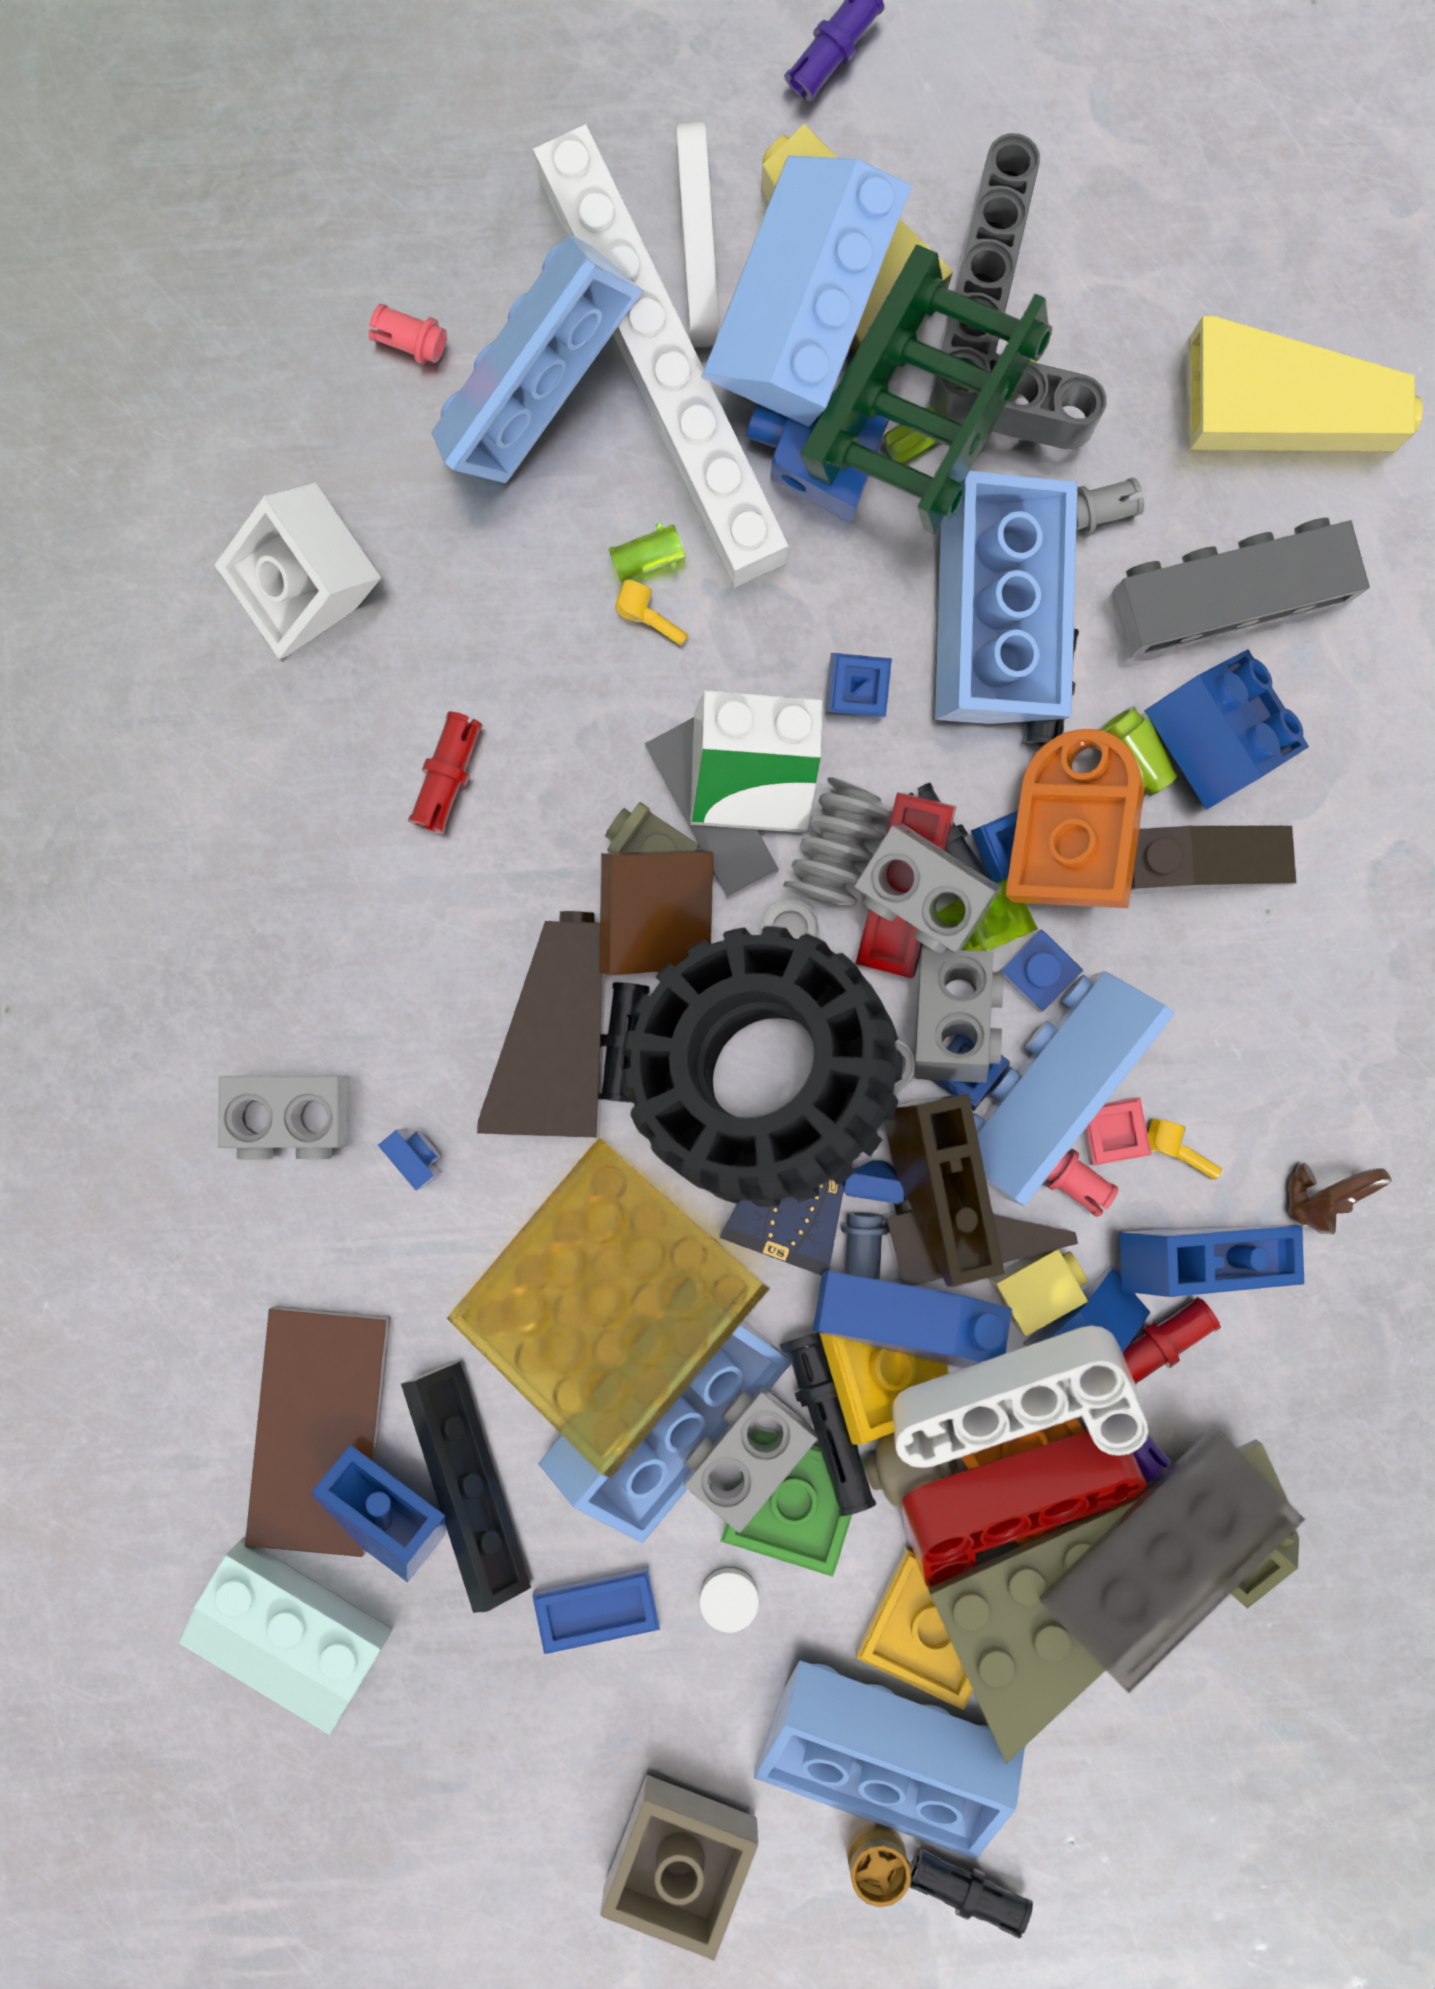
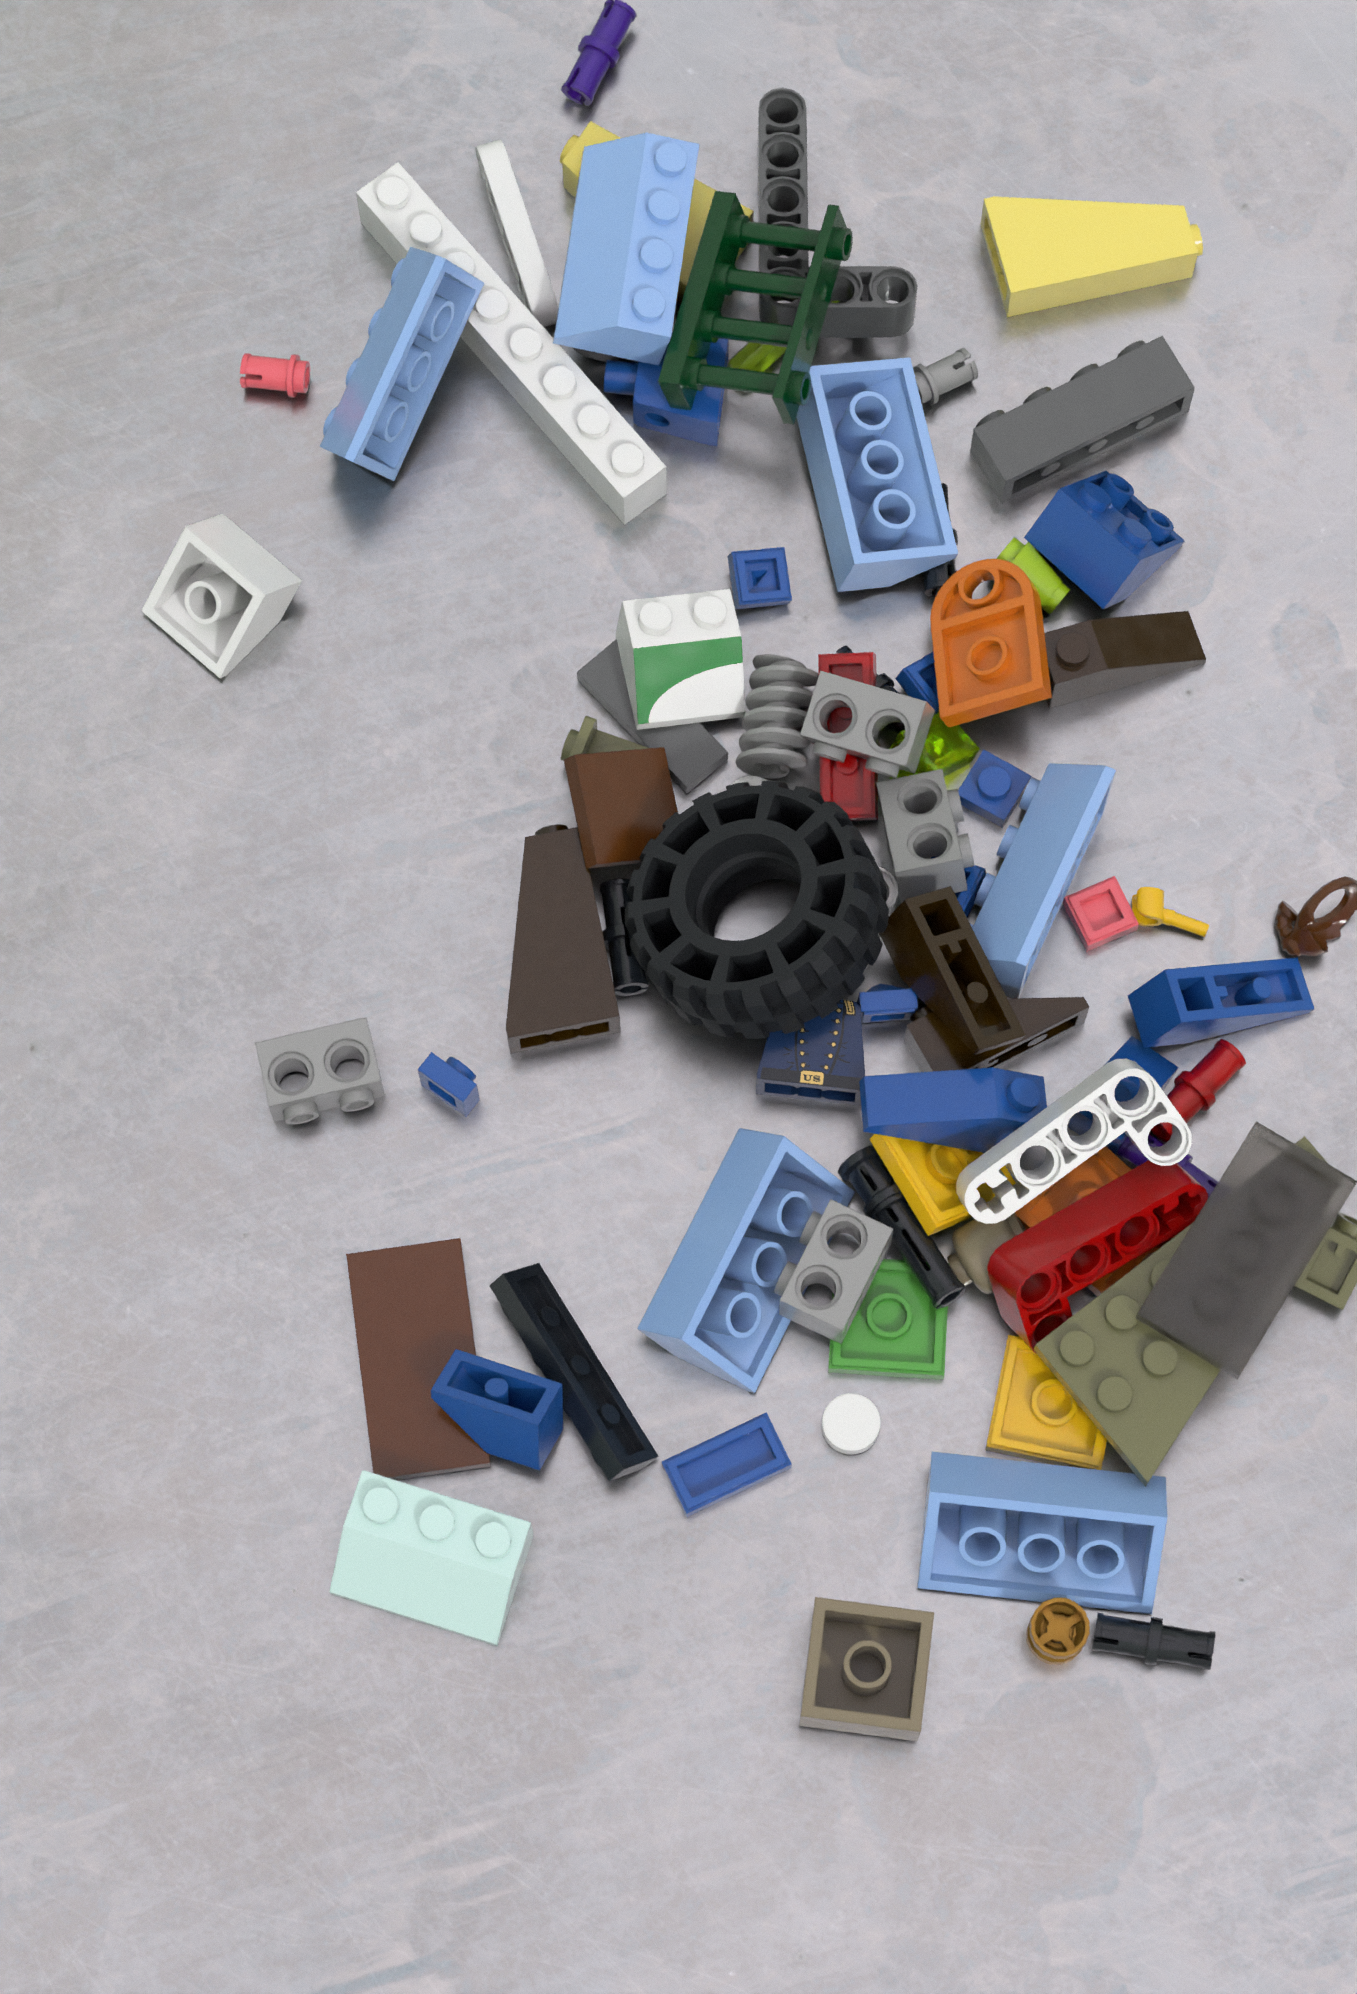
camera: 10 degrees left, 15 degrees down
red pin [408,711,483,834] -> none
clear yellow plate [447,1138,770,1478] -> none
clear neon green pin [608,523,686,583] -> none
yellow hand [615,580,689,646] -> none
sand blue pin [841,1212,888,1280] -> none
light yellow brick [988,1249,1088,1337] -> none
coral pin [1045,1149,1119,1217] -> none

